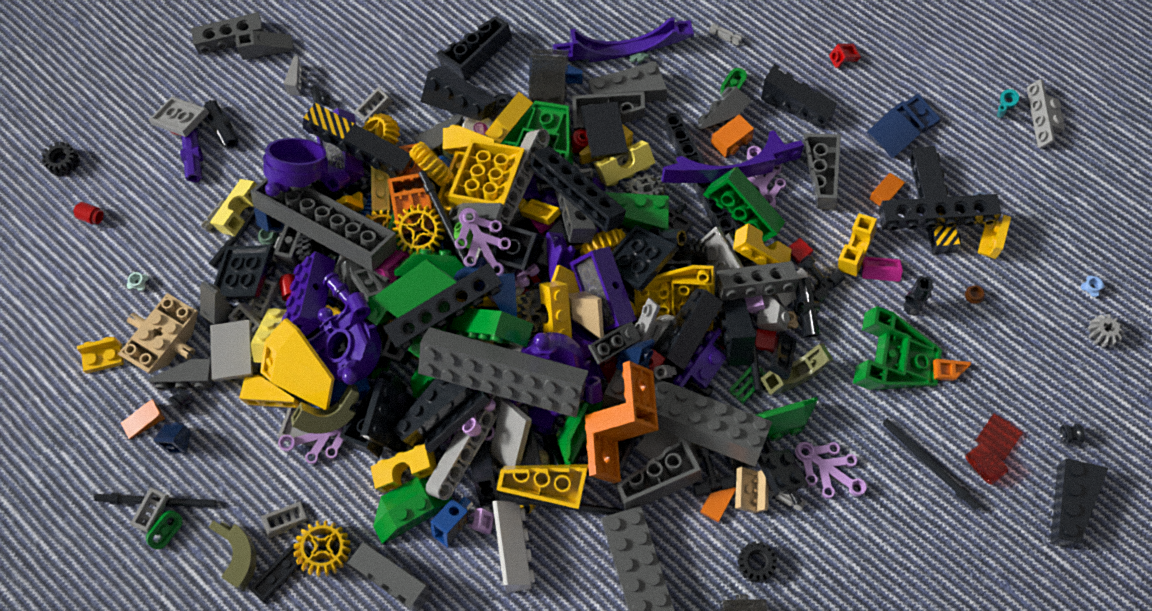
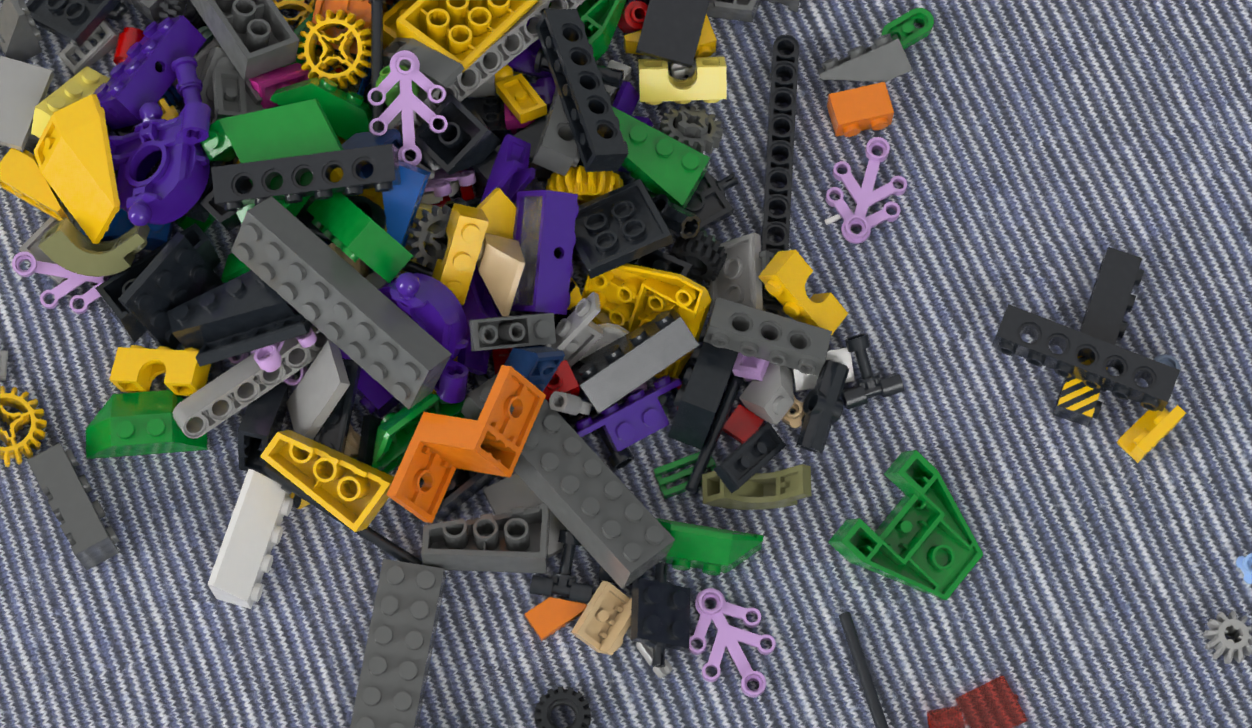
camera: 20 degrees right, 5 degrees up
light grey slope [228,303,261,340] -> none
blue torso [431,497,473,548] -> none
lavender tile [468,508,494,534] -> none
dark purple slope [661,130,804,183] -> none
green wedge [703,166,785,242] -> none
black wedge [761,64,837,129] -> none
red tile [789,238,813,264] -> none
dark grey wedge [803,133,841,209] -> none
red bracket [829,44,861,68] -> none
yellow arch [838,213,877,277] -> none
dark pink slope [862,256,903,282] -> none
dark blue slope [866,108,921,158] -> none
orange slope [869,173,905,206] -> none
dark blue slope [888,94,941,134] -> none
black piece [903,276,934,315] -> none
orange tile [933,359,971,381] -> none
reddish brown plate [964,285,985,304] -> none

